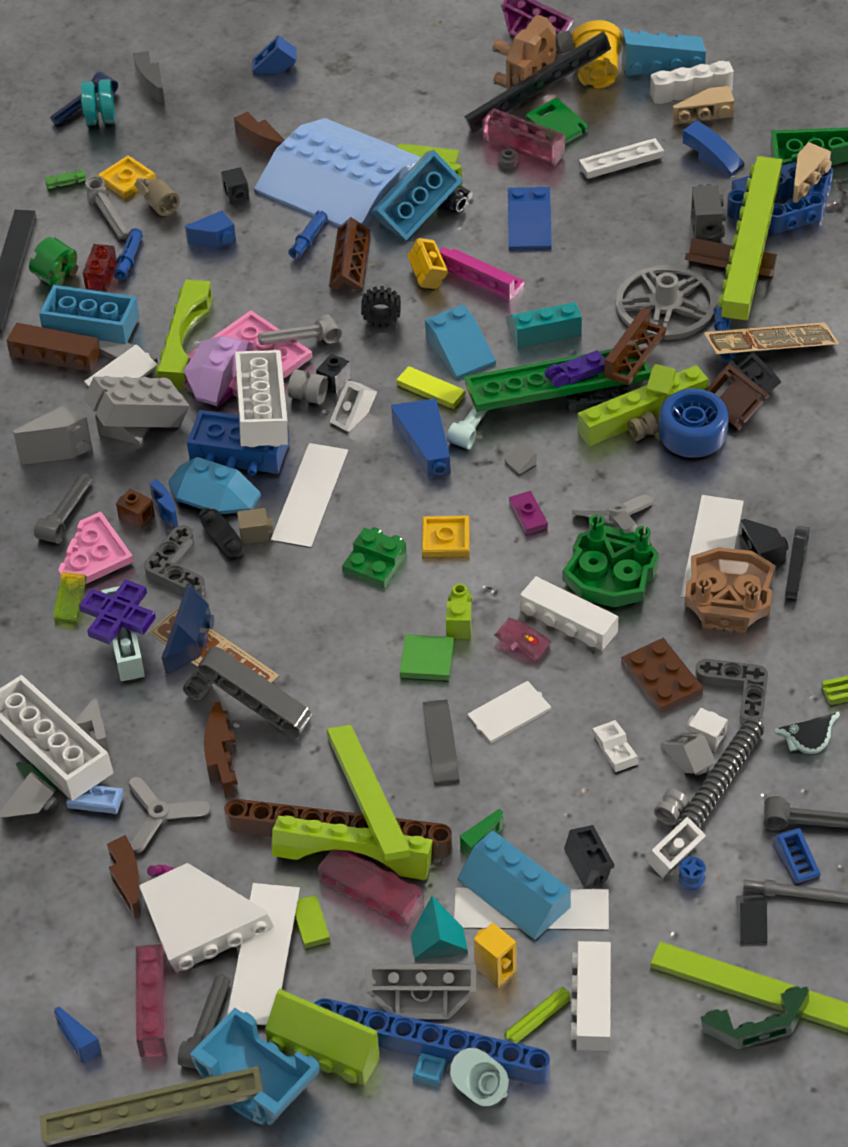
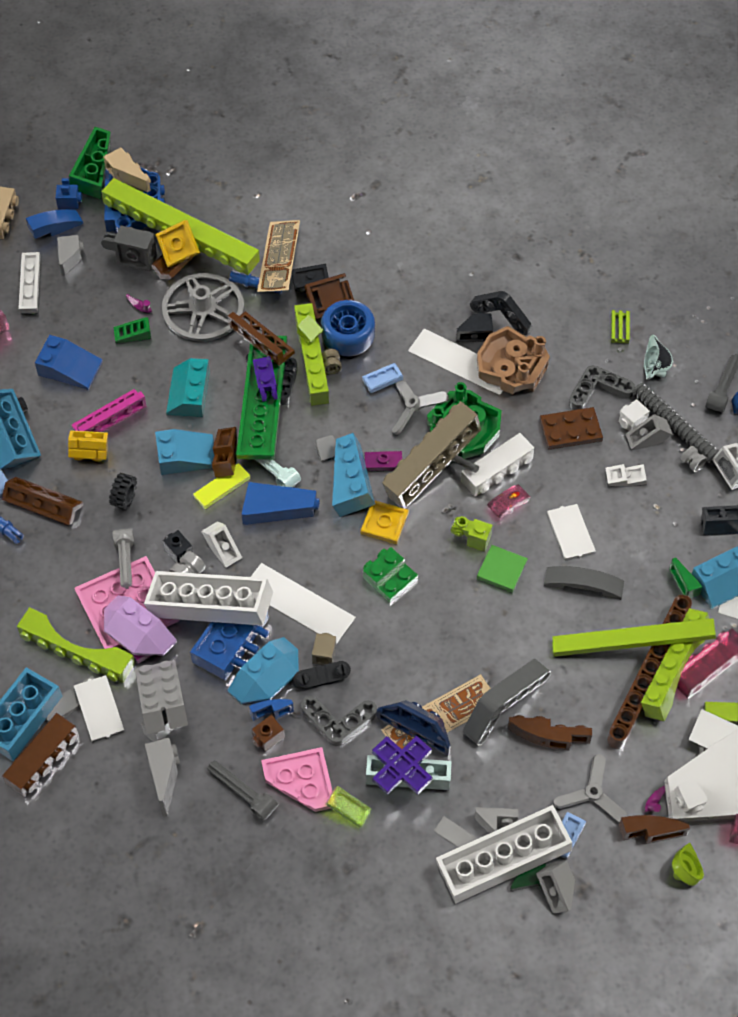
camera: 75 degrees left, 10 degrees up
none -> blue brick [55,178,82,209]
none -> light grey slope [57,235,84,276]
none -> green slope [113,317,151,343]
none -> magenta bar [126,294,152,313]
none -> yellow tile [155,220,200,267]
none -> reddish brown slope [212,427,237,478]
none -> dark azure wedge [332,433,375,517]
none -> light blue plate [362,363,403,393]
none -> dark tan brick [382,401,481,509]
none -> light grey sticker [434,816,477,847]
none -> dark grey bar [452,455,479,473]
none -> lime piece [672,843,704,886]
none -> white brick [674,778,708,814]

